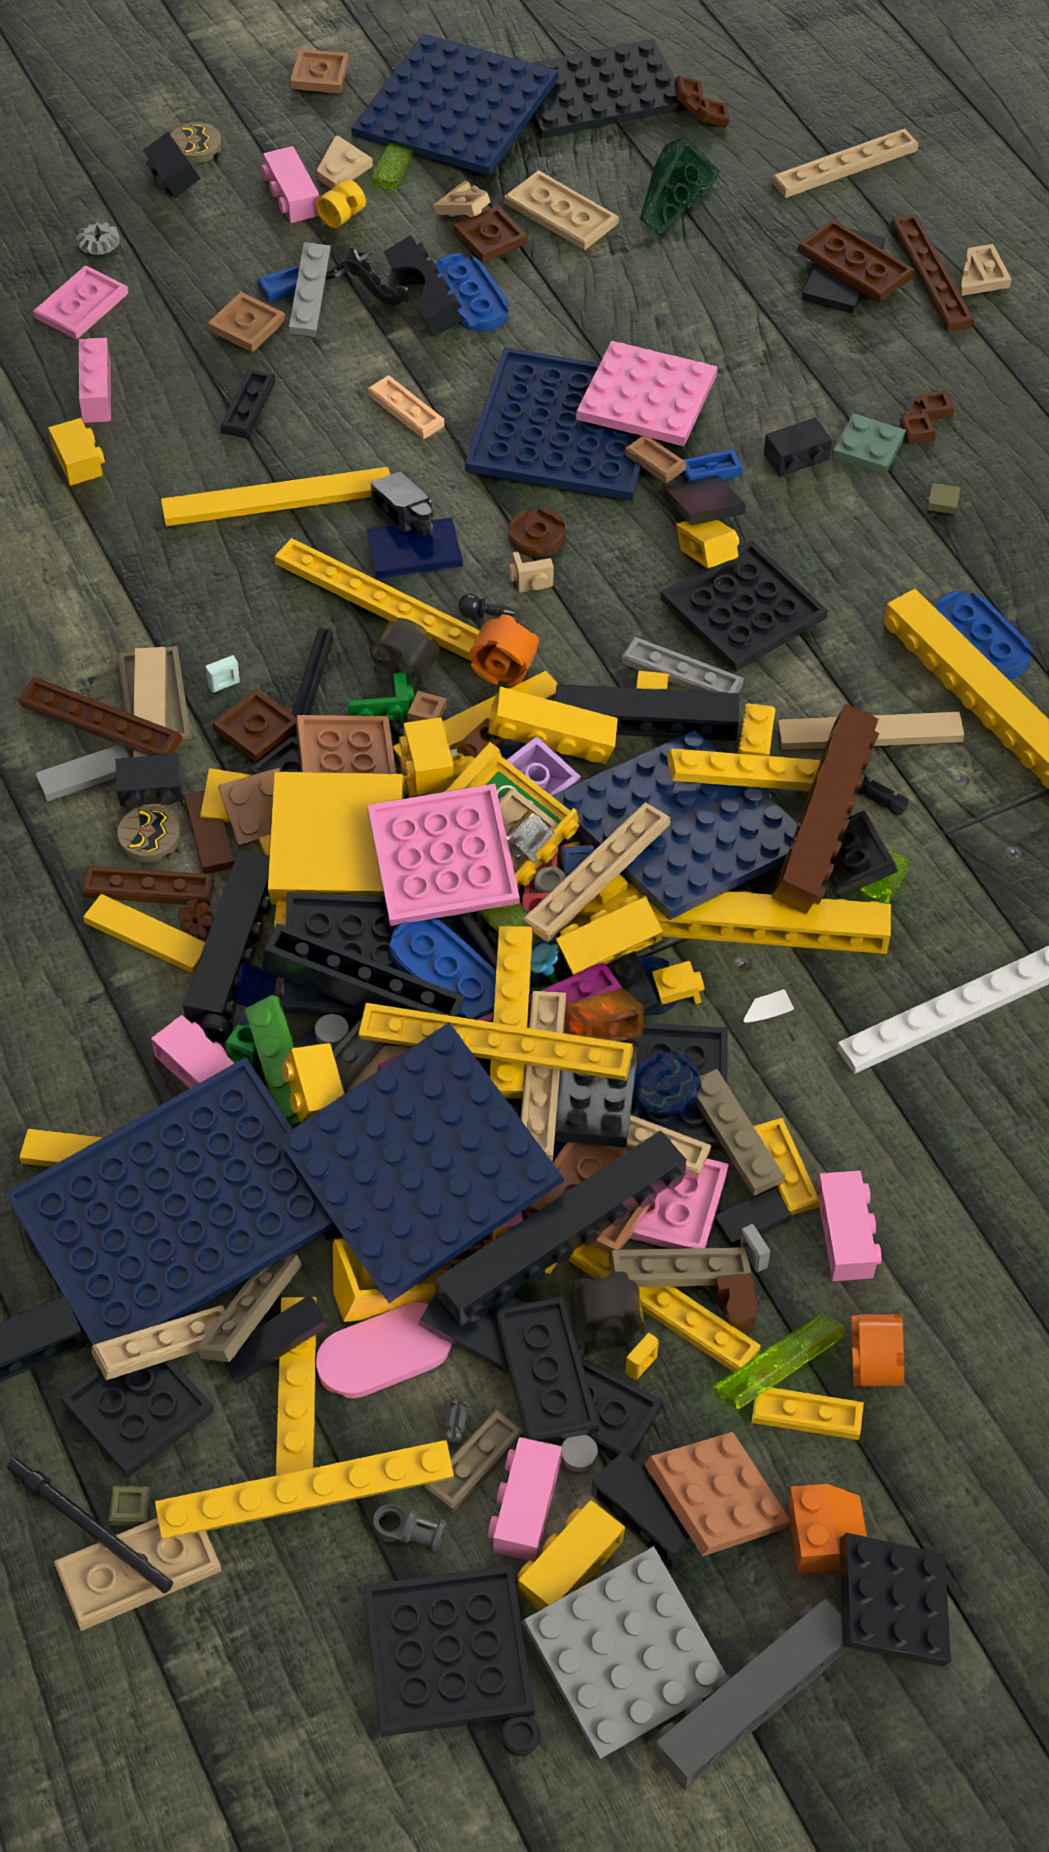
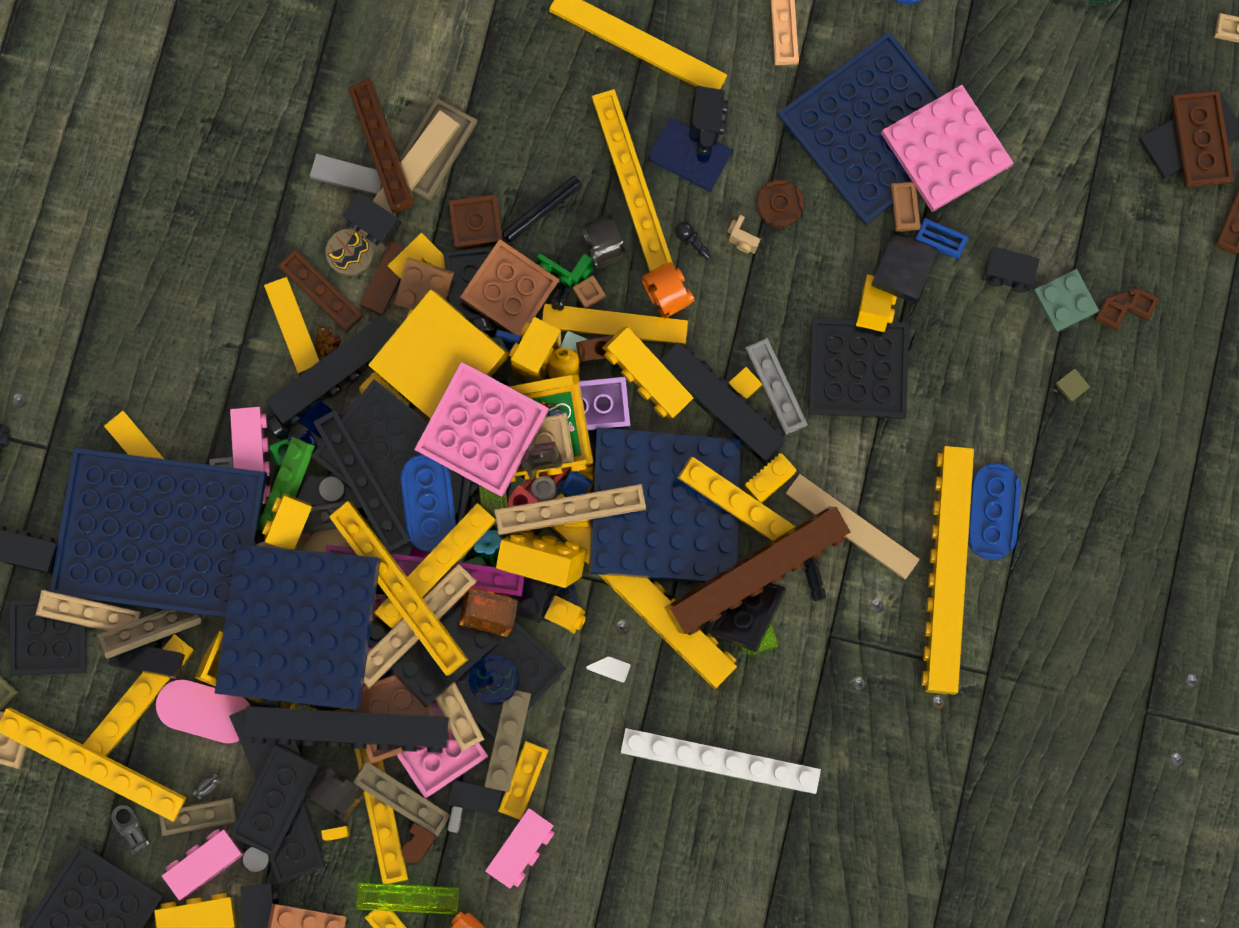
camera: 35 degrees right, 25 degrees up
light aqua tile [206,655,240,693] -> none

